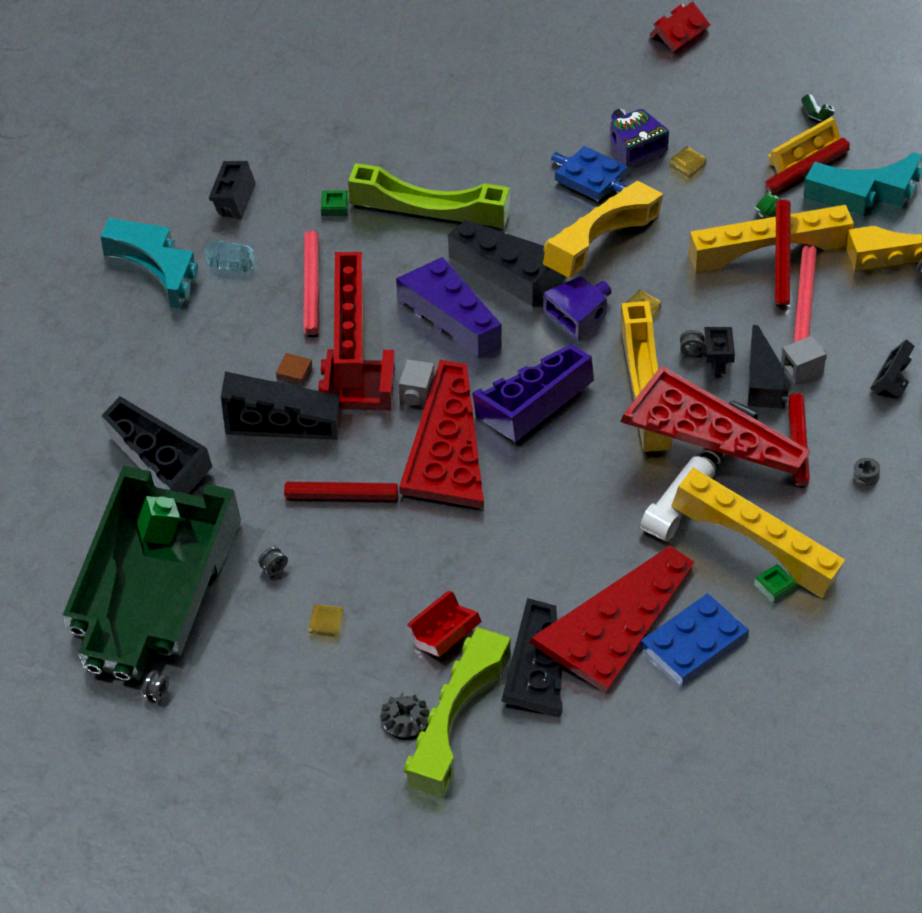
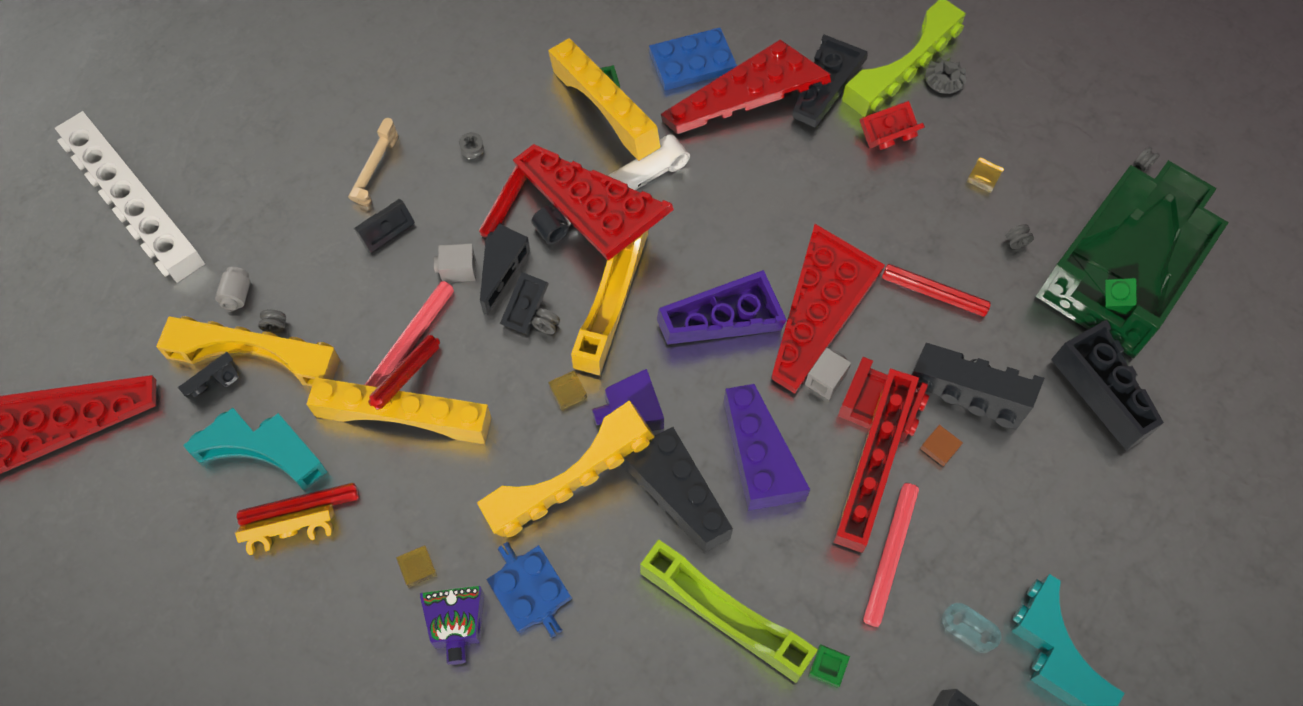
camera: 160 degrees left, 15 degrees up
green plate [755,192,780,218] -> none
dark green arm [801,94,835,122] -> none

